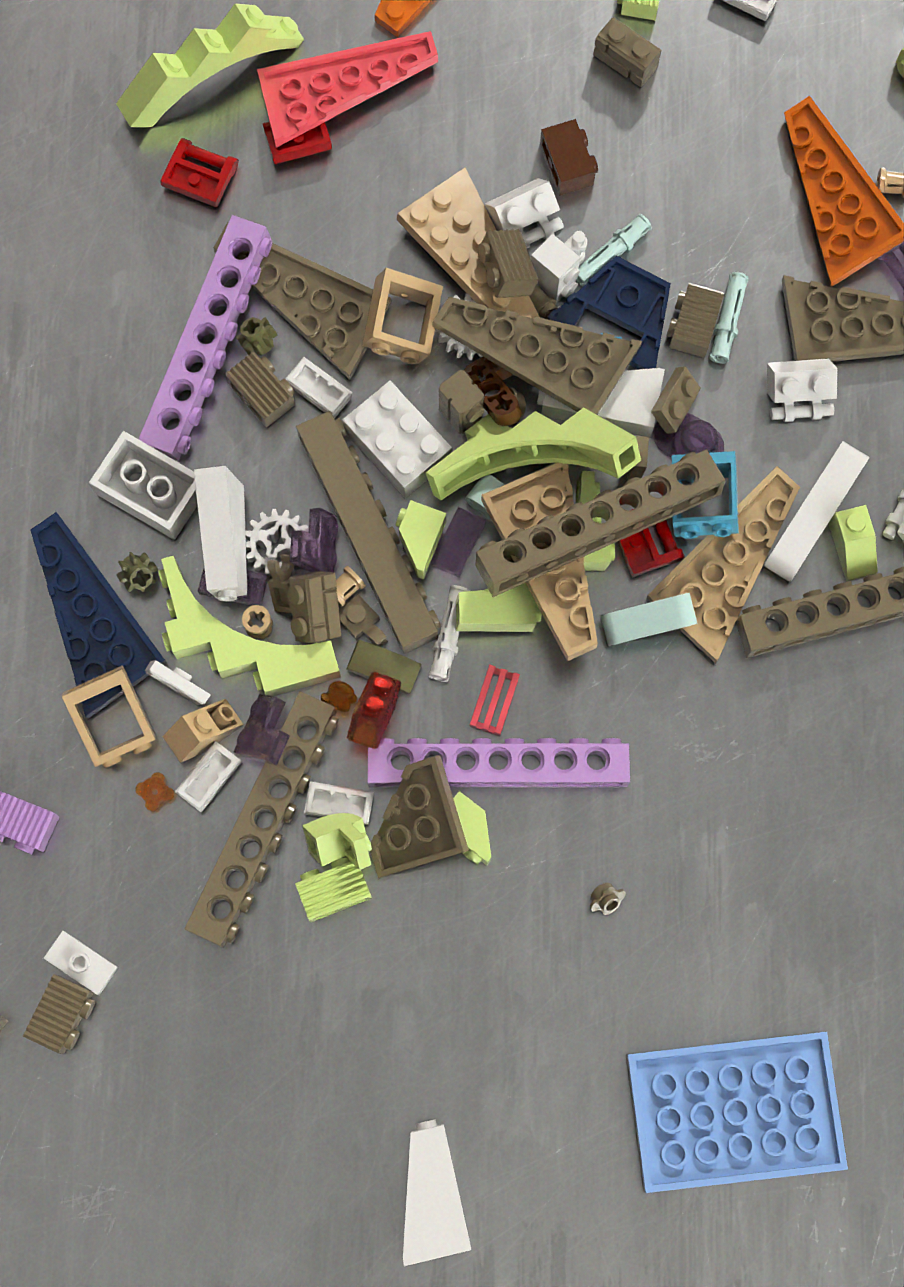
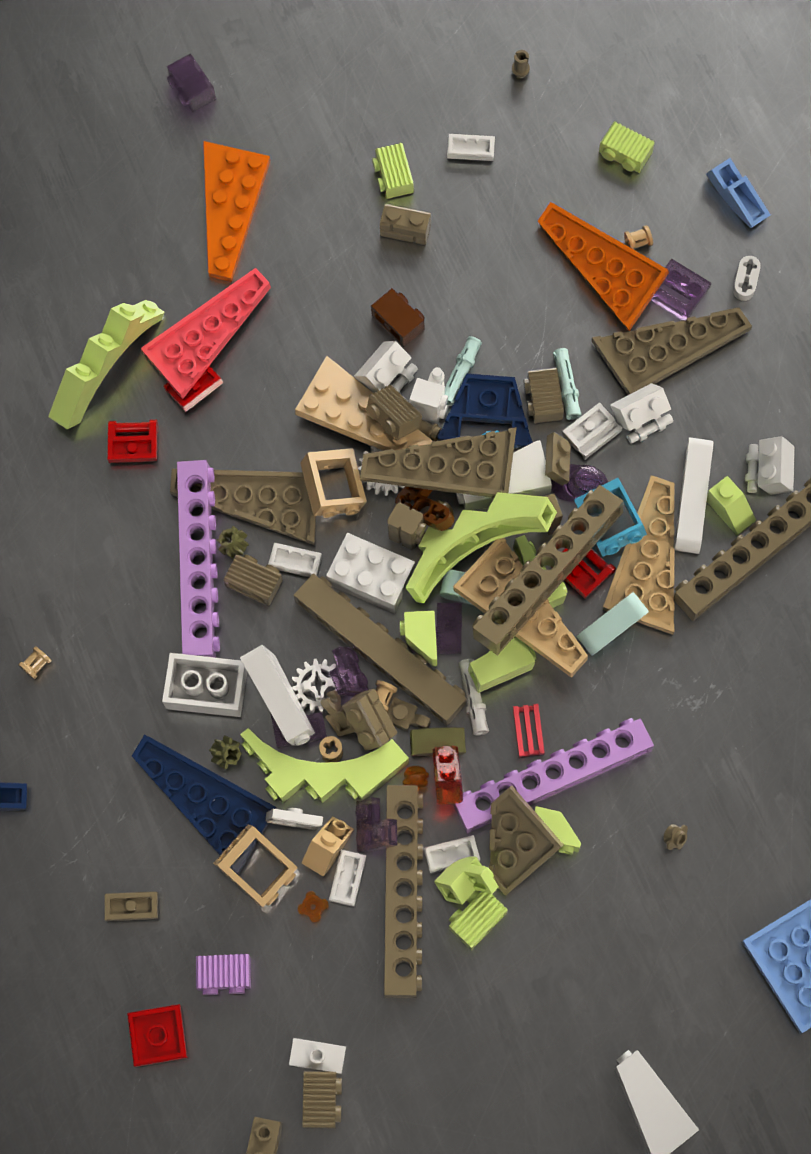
camera: 20 degrees left, 5 degrees down
none -> white plate [562,402,623,460]

